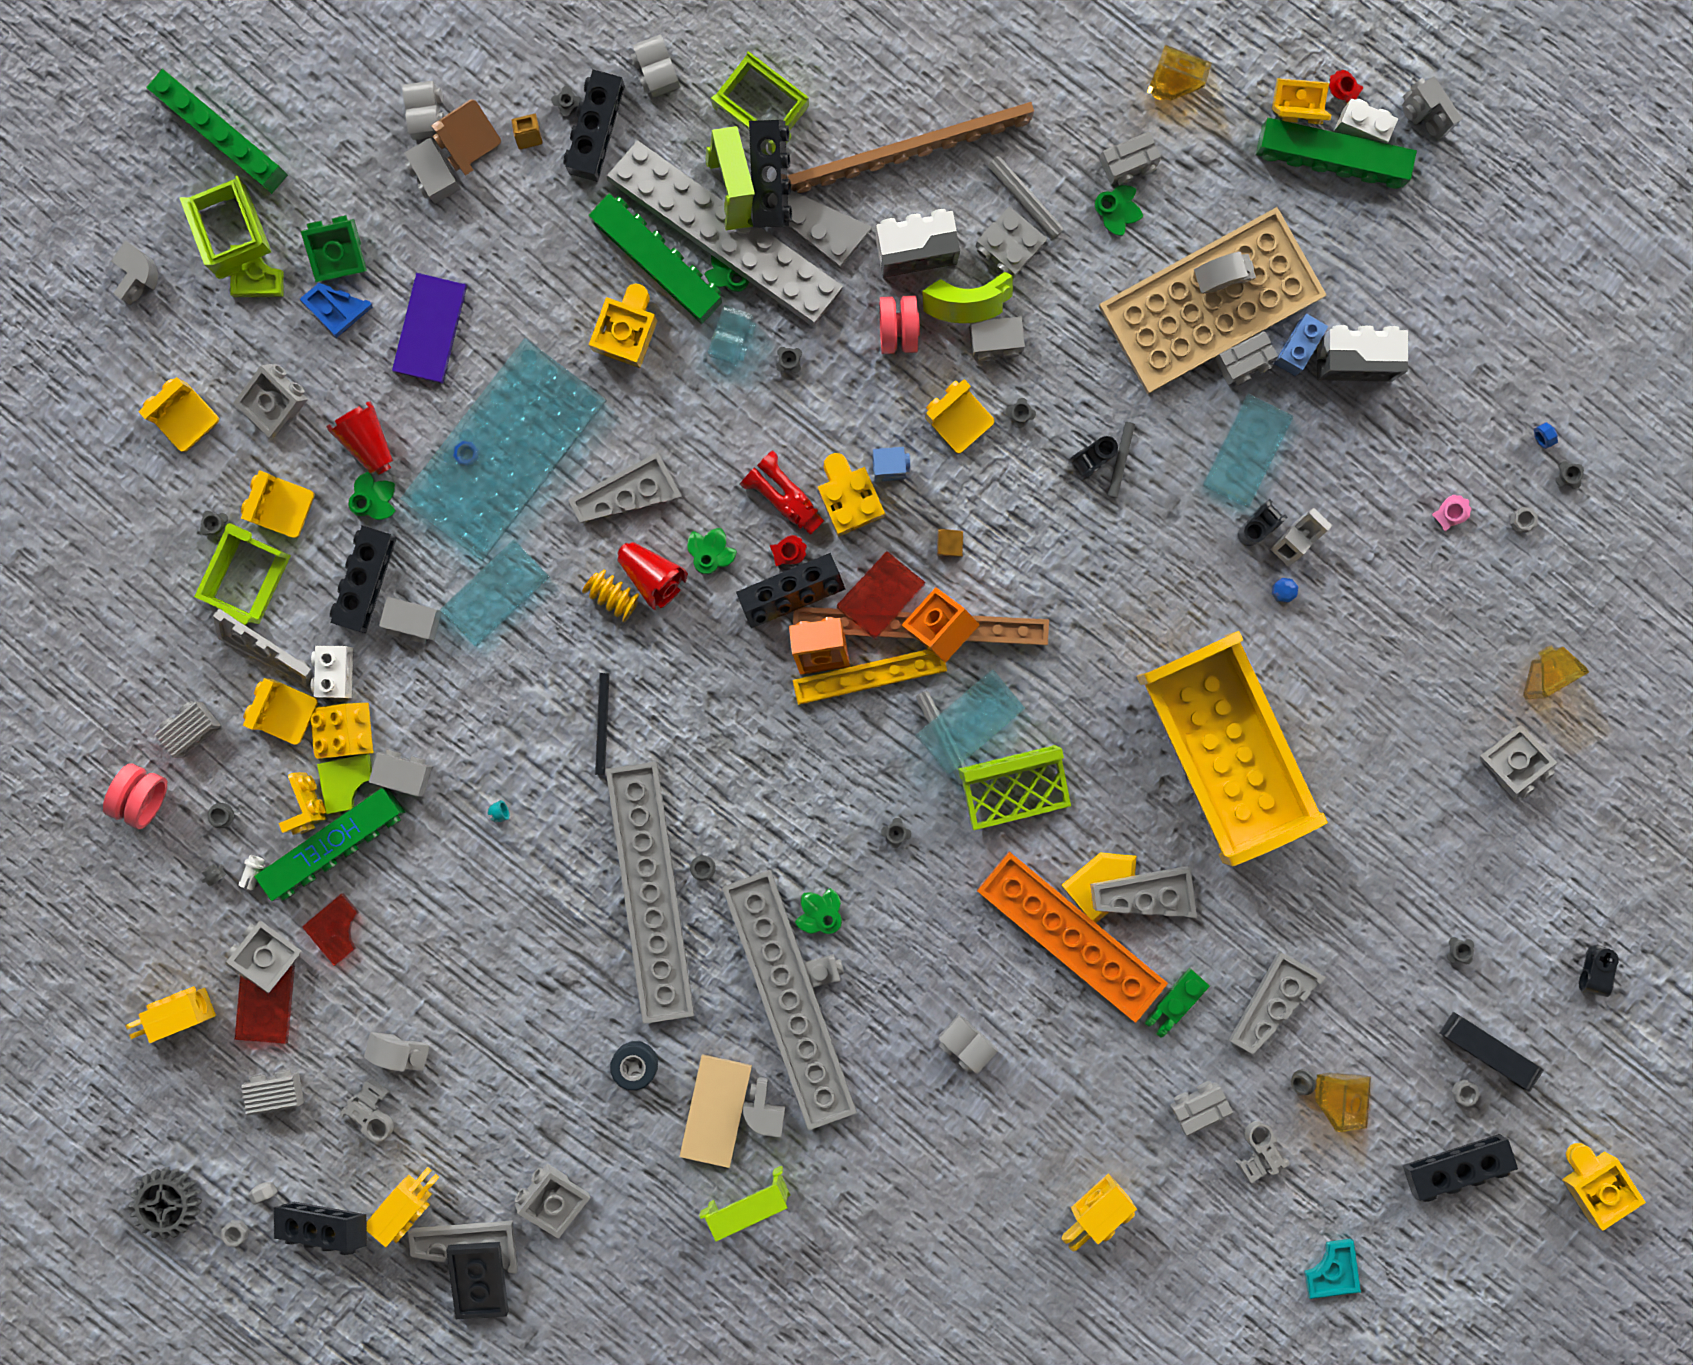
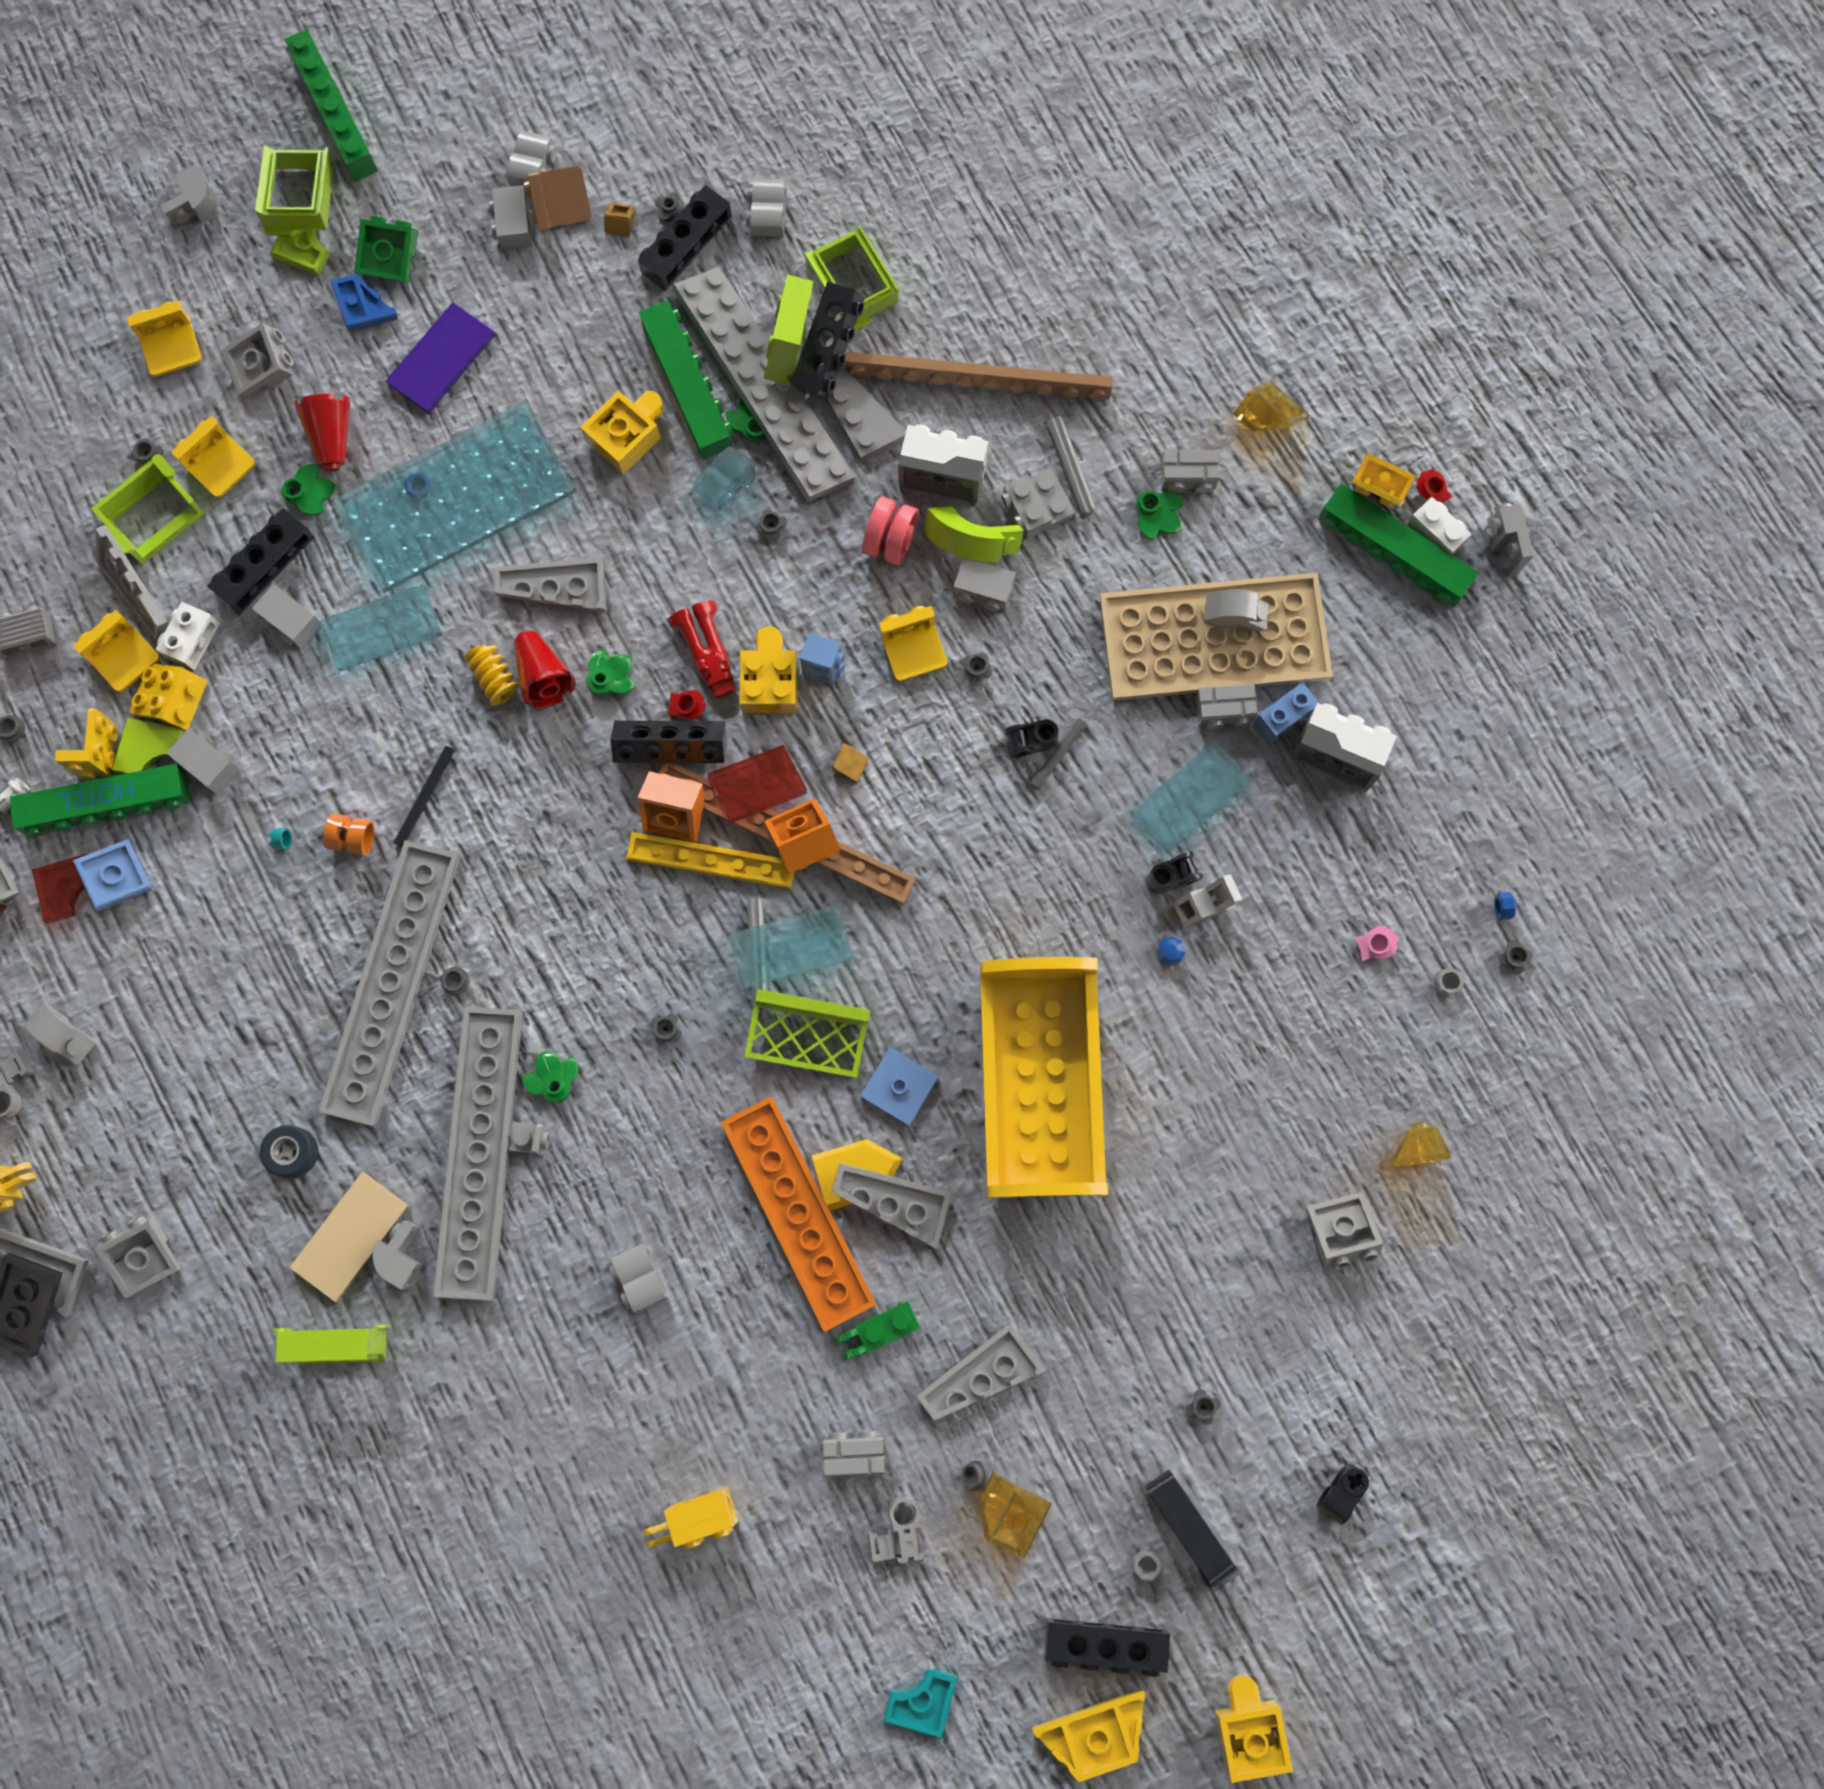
camera: 25 degrees right, 10 degrees down
none -> medium blue plate [73,839,152,912]
none -> orange wheel [323,813,375,856]
none -> medium blue plate [860,1047,939,1127]
none -> yellow wing [1032,1688,1145,1782]

